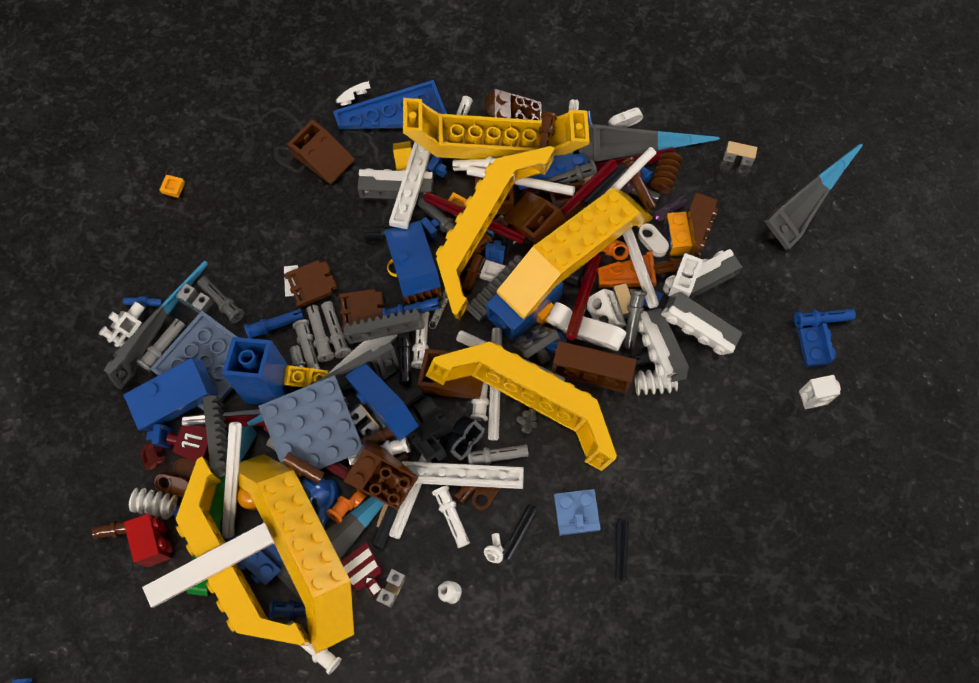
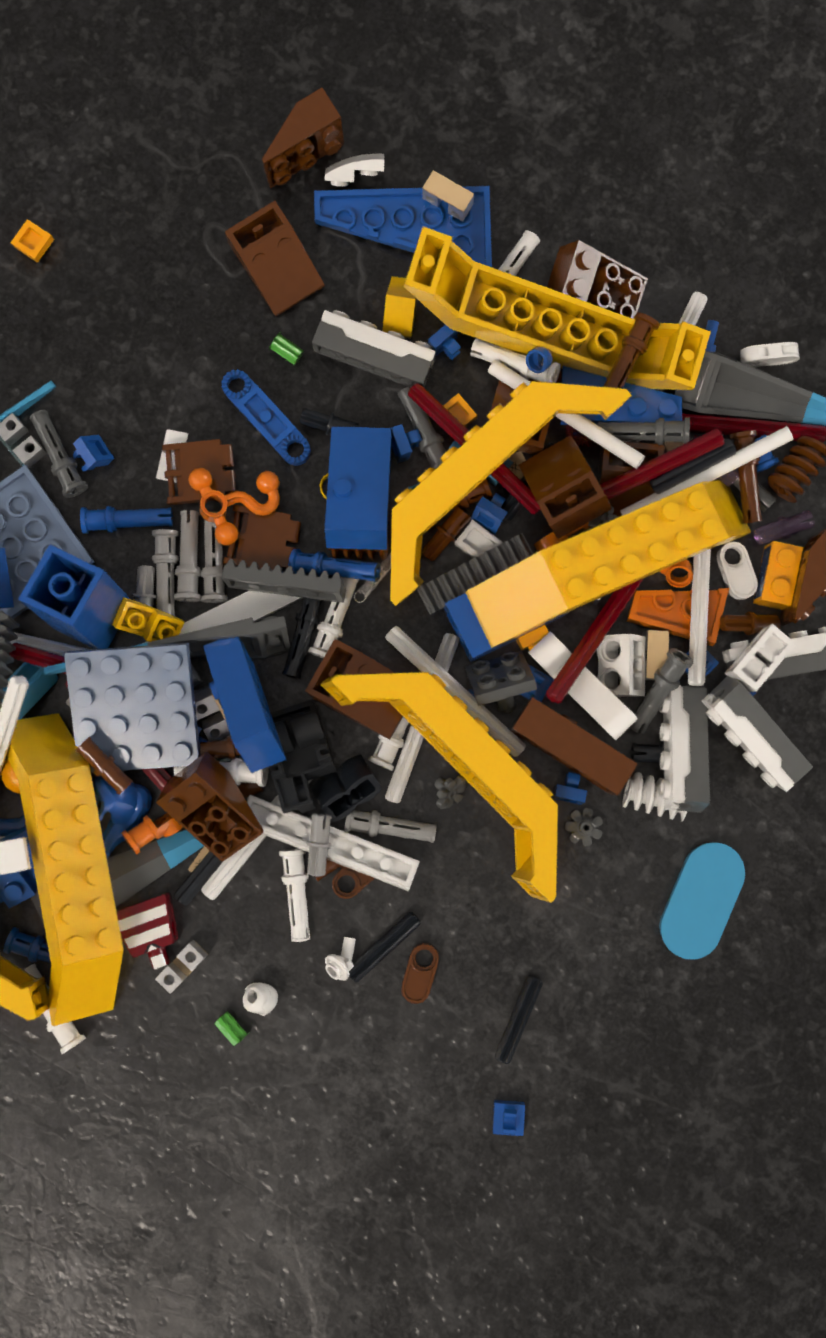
camera: 20 degrees right, 15 degrees up
white tile [389,142,431,229] -> none
medium blue hinge [554,489,601,536] -> none
none -> blue tile [73,434,115,471]
none -> orange piece [188,468,280,545]
none -> bright green piece [214,1011,250,1049]
none -> blue plate [221,369,311,466]
none -> reddish brown slope [262,88,344,188]
none -> bright green piece [268,331,304,365]
none -> light grey axle [307,814,332,877]
none -> reddish brown piece [401,943,439,1004]
none -> tan piece [423,170,474,222]
none -> blue tile [492,1100,525,1136]
none -> blue hinge [526,347,553,373]
none -> blue tile [552,772,587,805]
none -> dark grey plant [564,808,603,846]
none -> dark azure tile [659,842,745,960]

